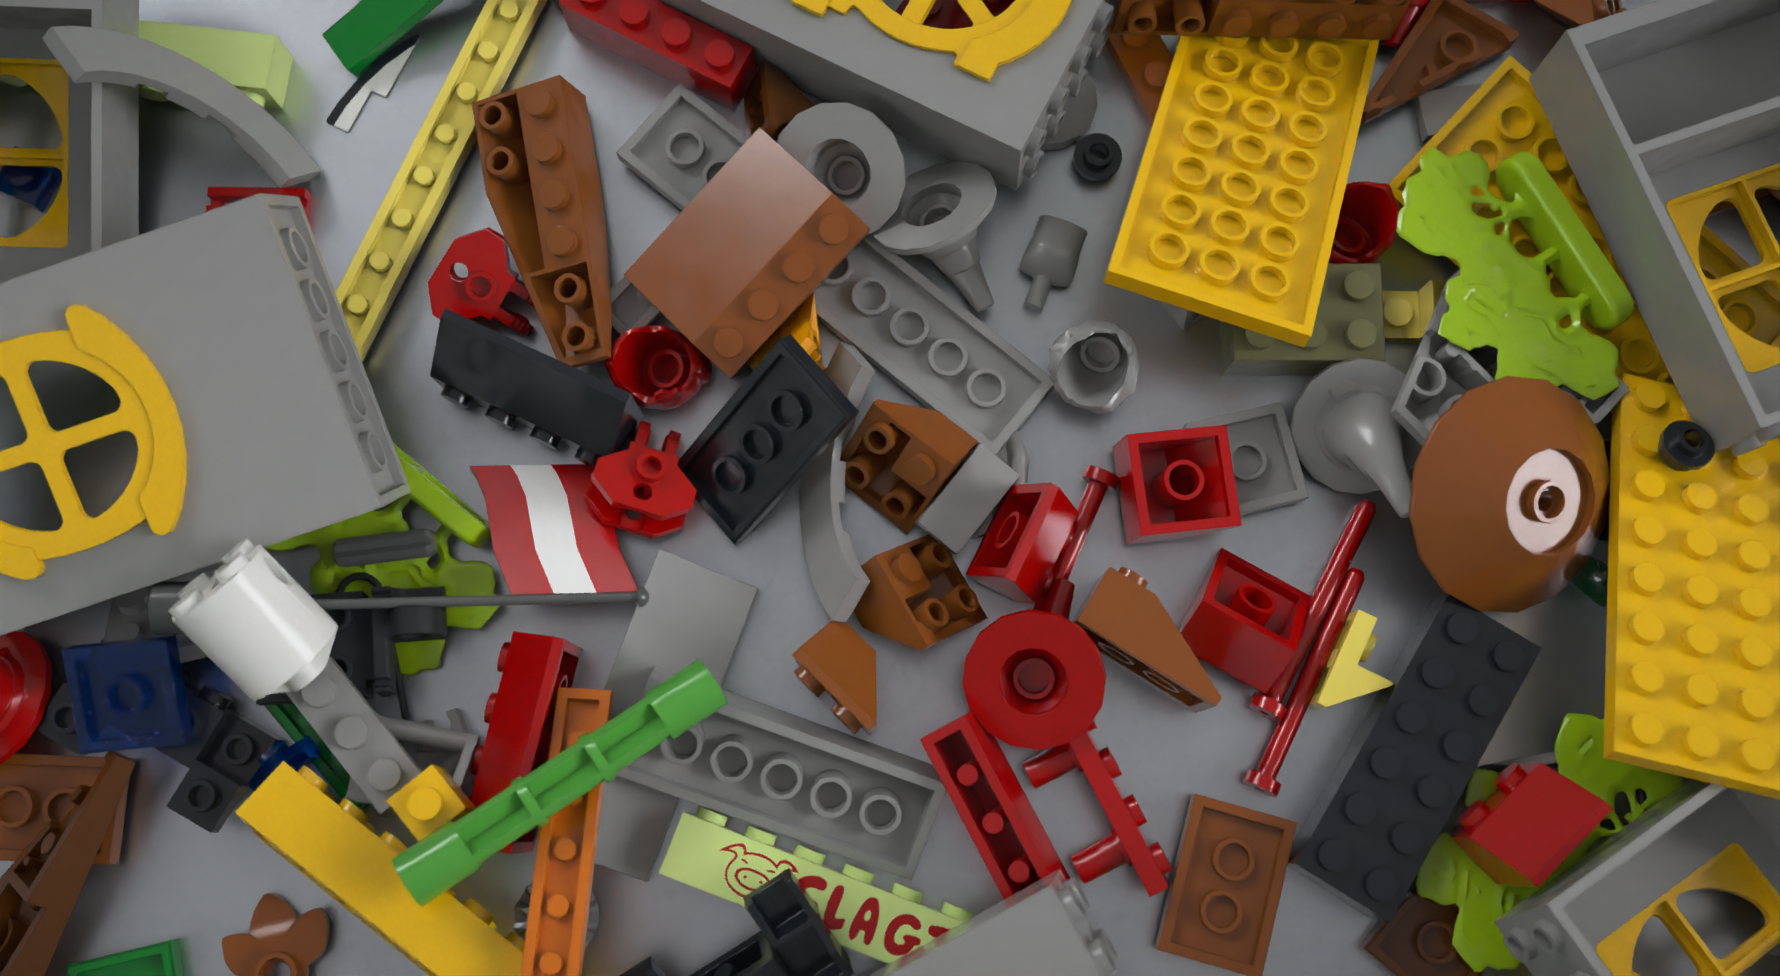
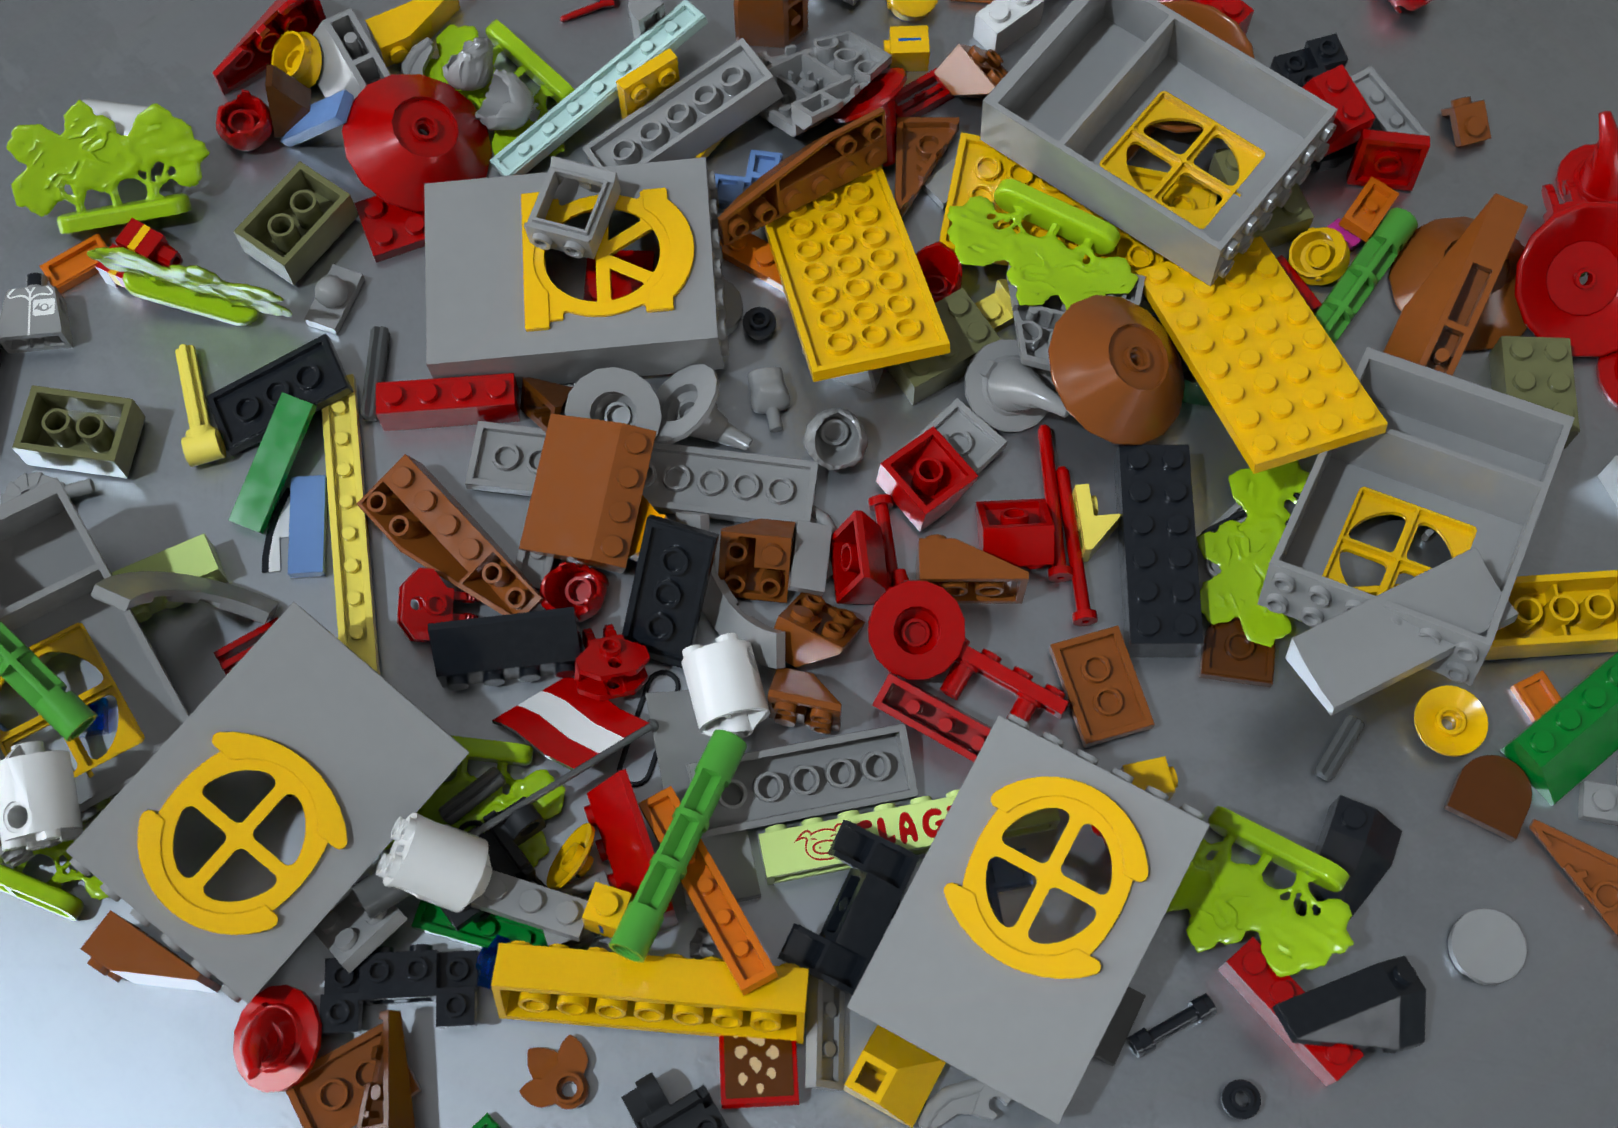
camera: 30 degrees left, 10 degrees down
clear blue tile [61,635,194,754] -> none
red slope [1451,762,1612,888] -> none
black plate [1658,420,1715,472] -> none
none -> medium blue tile [288,475,328,578]
none -> yellow dish [546,823,595,890]
none -> black piece [617,670,681,787]
none -> white cylinder [681,633,770,739]

